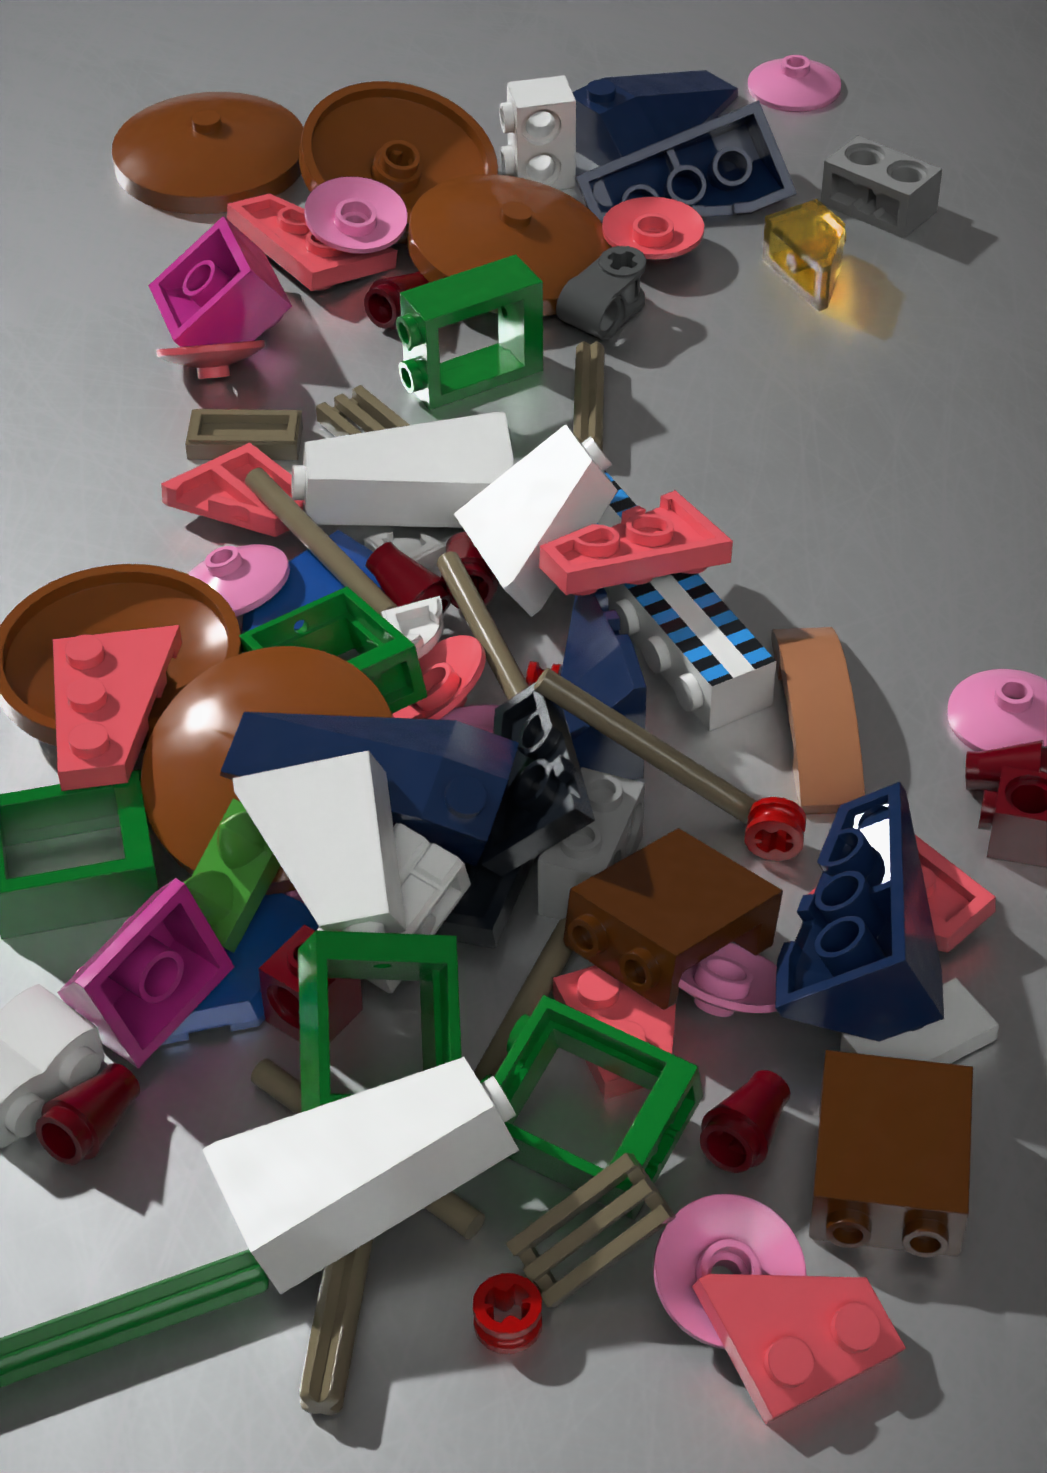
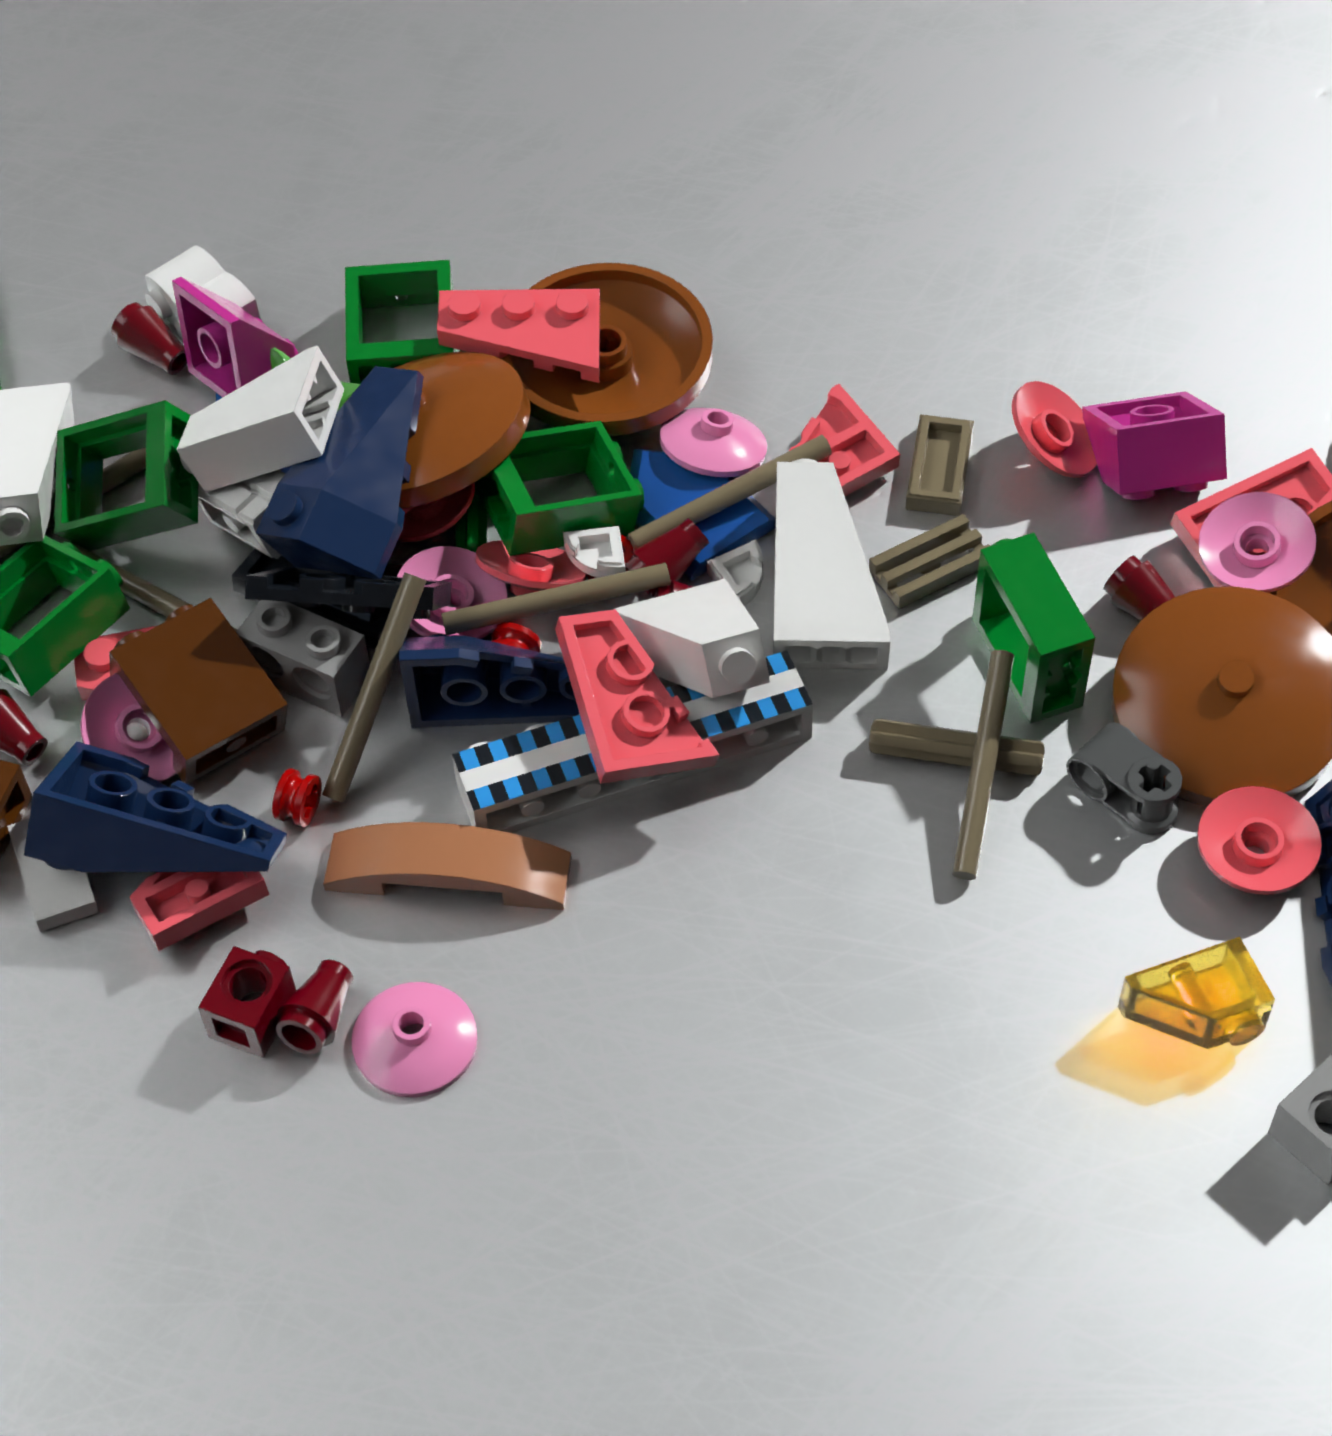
camera: 100 degrees right, 10 degrees up
none -> dark tan bar [952,650,1015,880]

